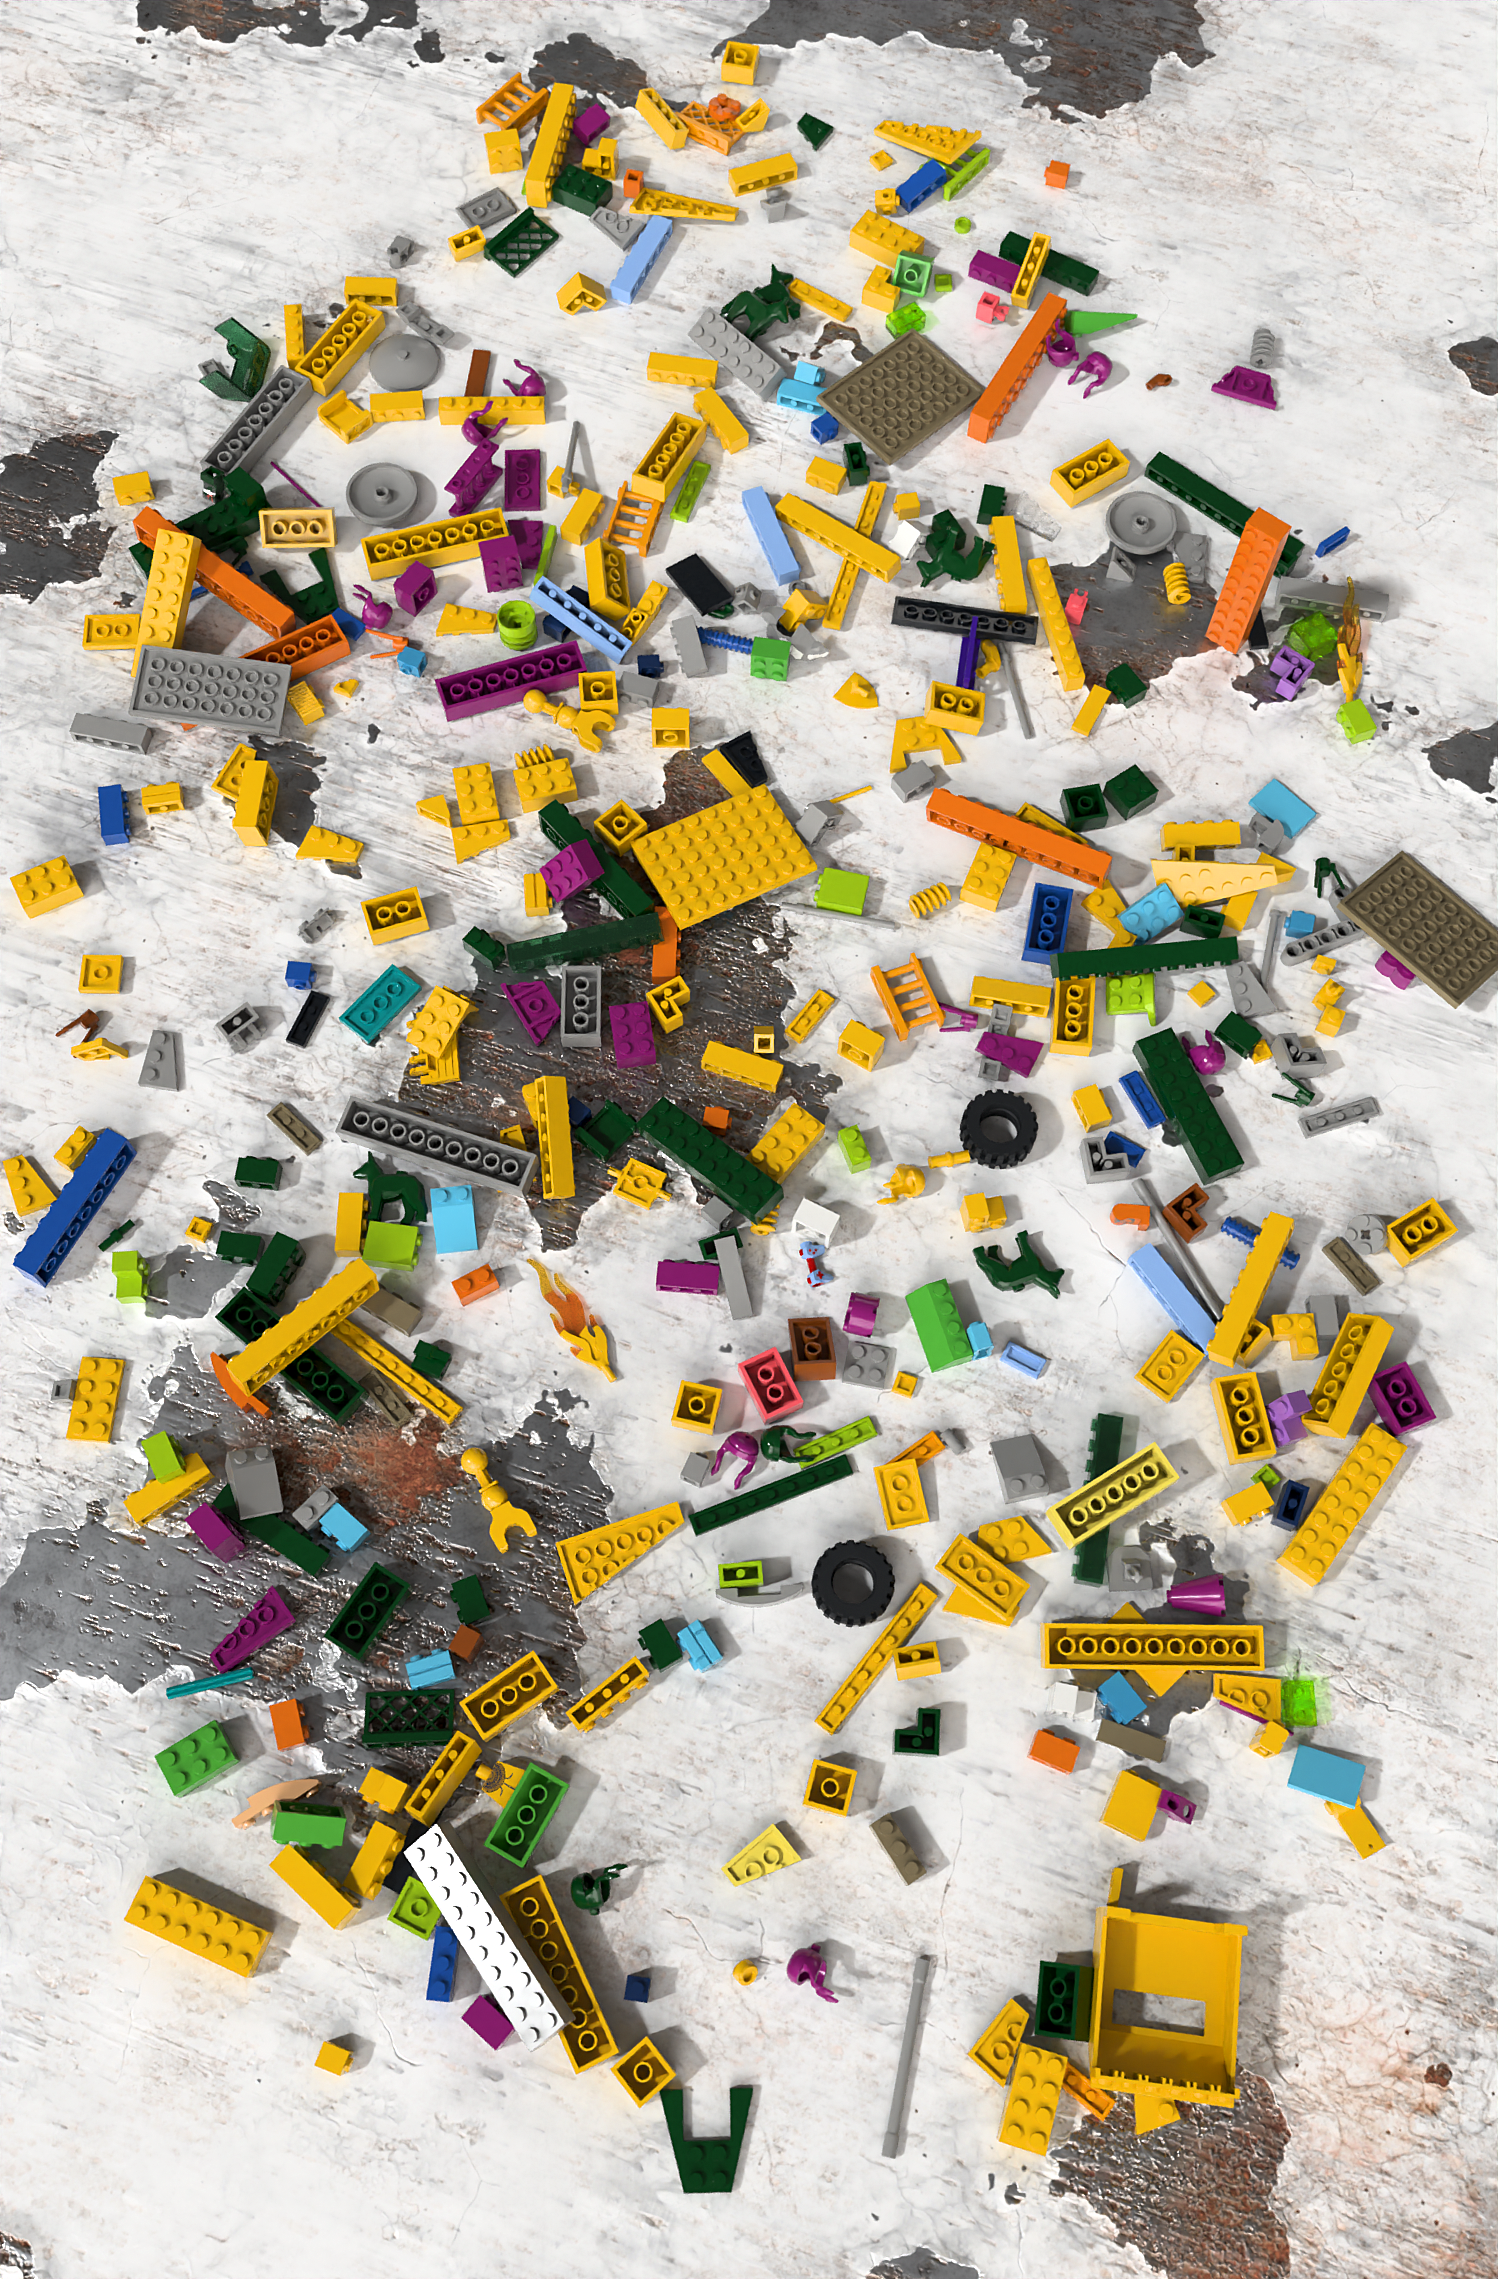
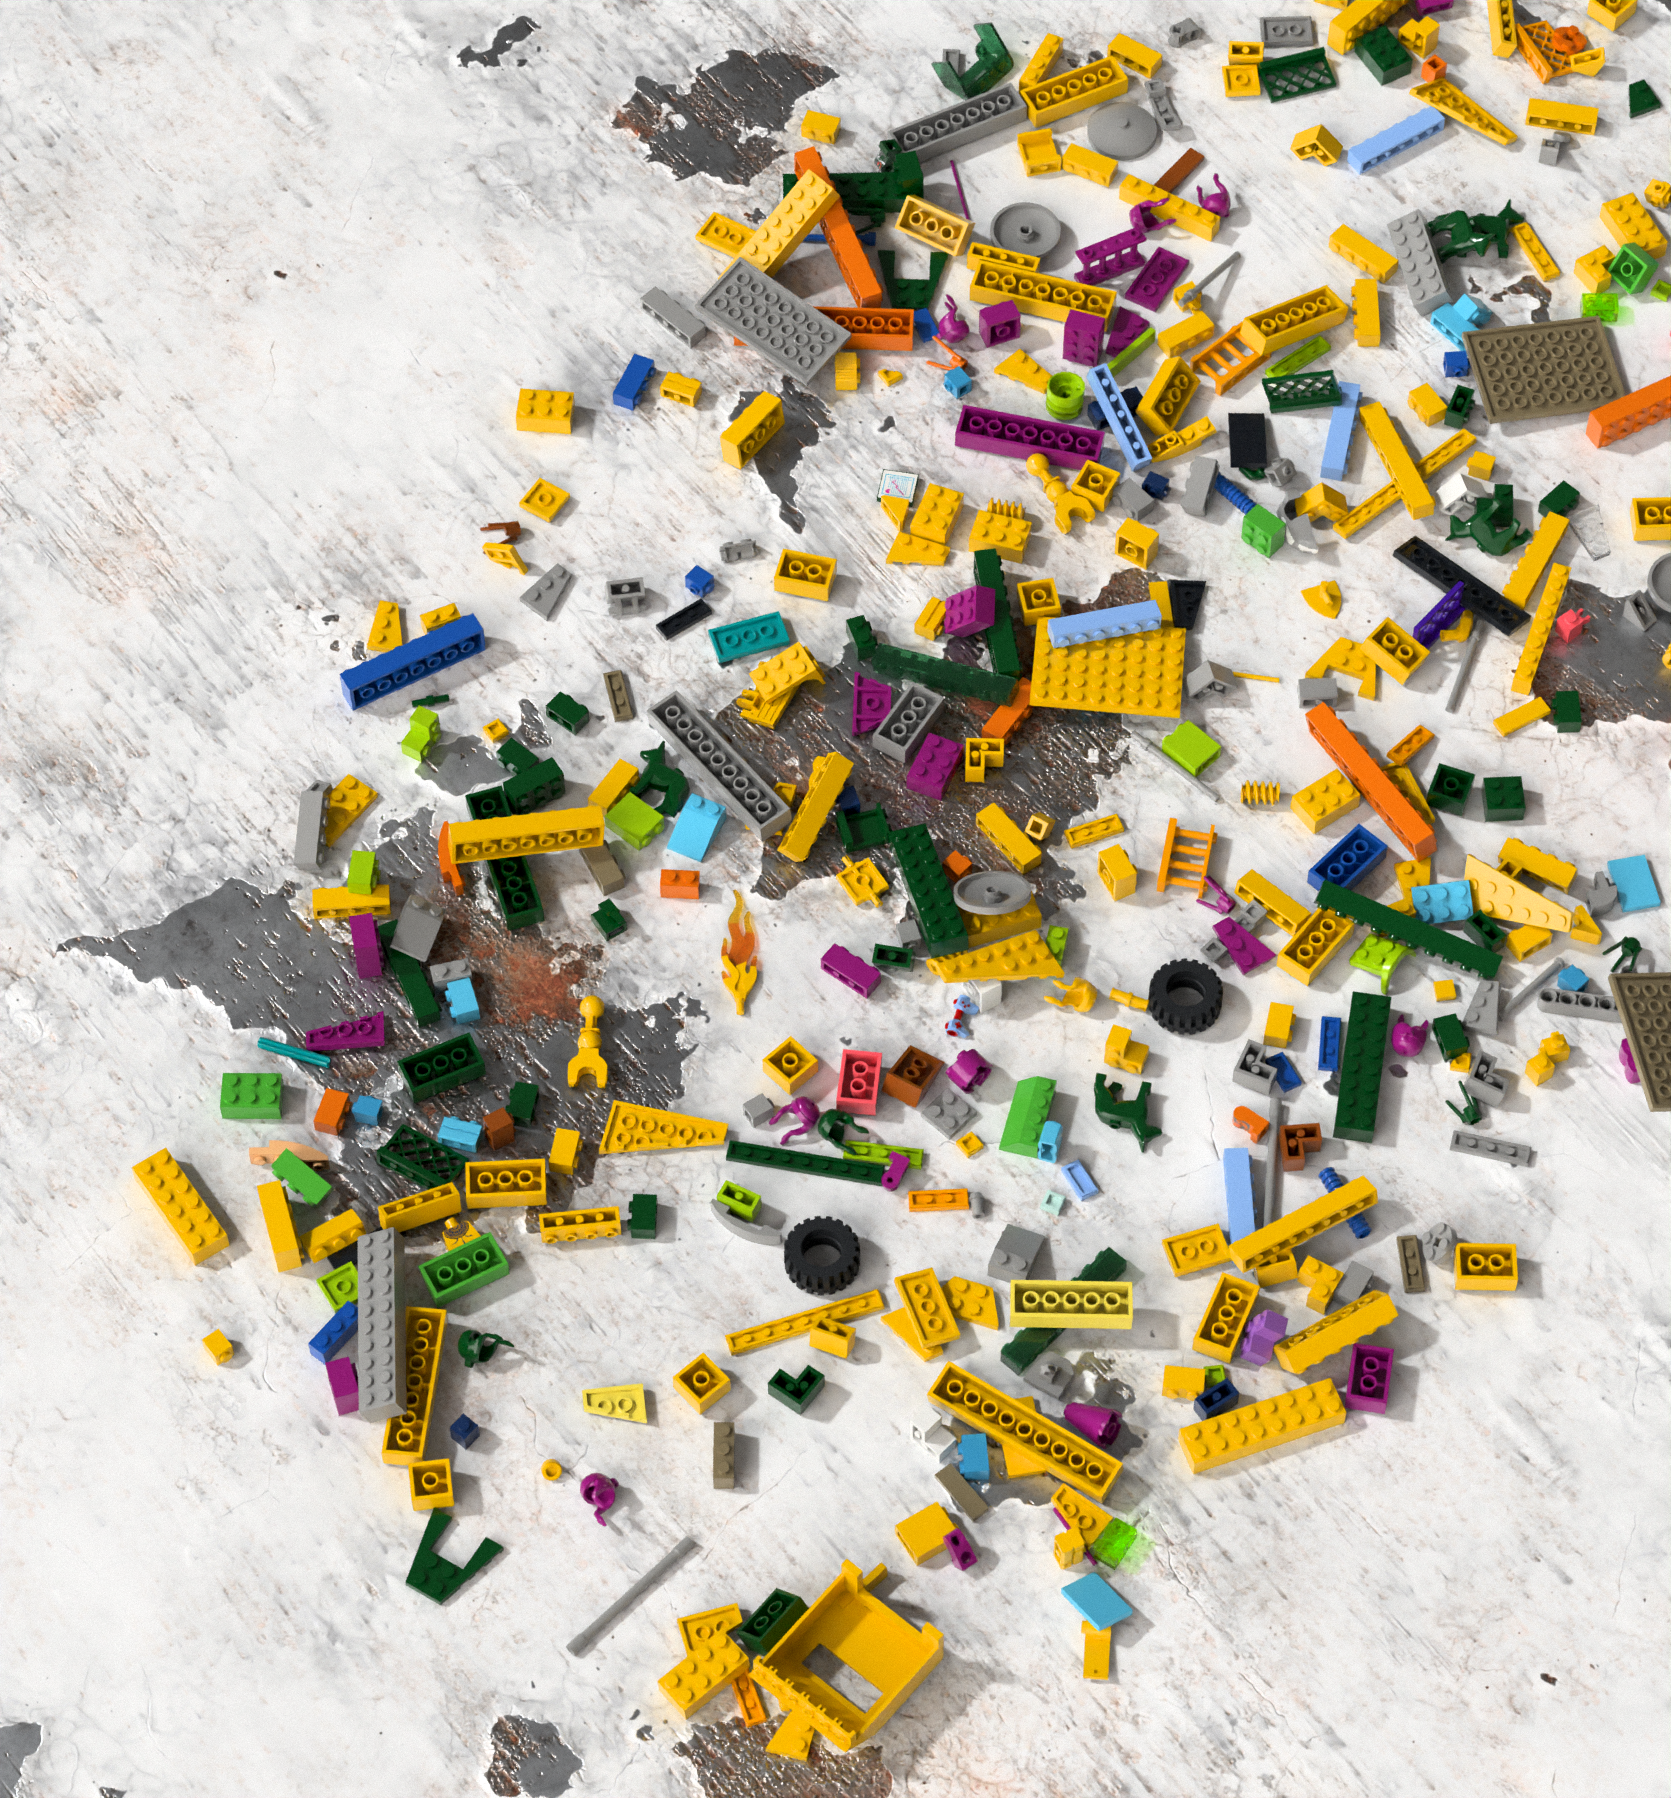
camera: 35 degrees right, 10 degrees down
yellow wing [211,743,257,802] -> none
yellow wing [295,825,364,863] -> none
yellow tile [329,1318,463,1425] -> none
dark tan tile [358,1368,414,1430] -> none
yellow brick [358,1766,414,1815] -> none
light grey wing [588,206,646,251] -> none
medium azure brick [676,1619,723,1673] -> none
light grey tile [714,1235,753,1320] -> none
light grey tile [788,580,807,596] -> none
yellow plate [873,1458,929,1531] -> none
orange brick [1027,1728,1080,1775] -> none
yellow plate [1311,954,1337,975] -> none
none -> light grey brick [294,791,330,869]
none -> dark azure brick [352,1095,384,1126]
none -> yellow brick [549,1128,584,1175]
none -> white tile [877,469,919,507]
none -> magenta leg [881,1151,911,1192]
none -> yellow wing [935,930,1065,983]
none -> light grey dish [954,871,1031,915]
none -> yellow brick [967,242,1040,273]
none -> light aqua tile [1040,1190,1066,1216]
none -> light blue brick [1047,600,1162,648]
none -> yellow plate [1222,64,1260,97]
none -> dark green fence [1262,370,1342,414]
none -> light orange tile [1386,725,1435,767]

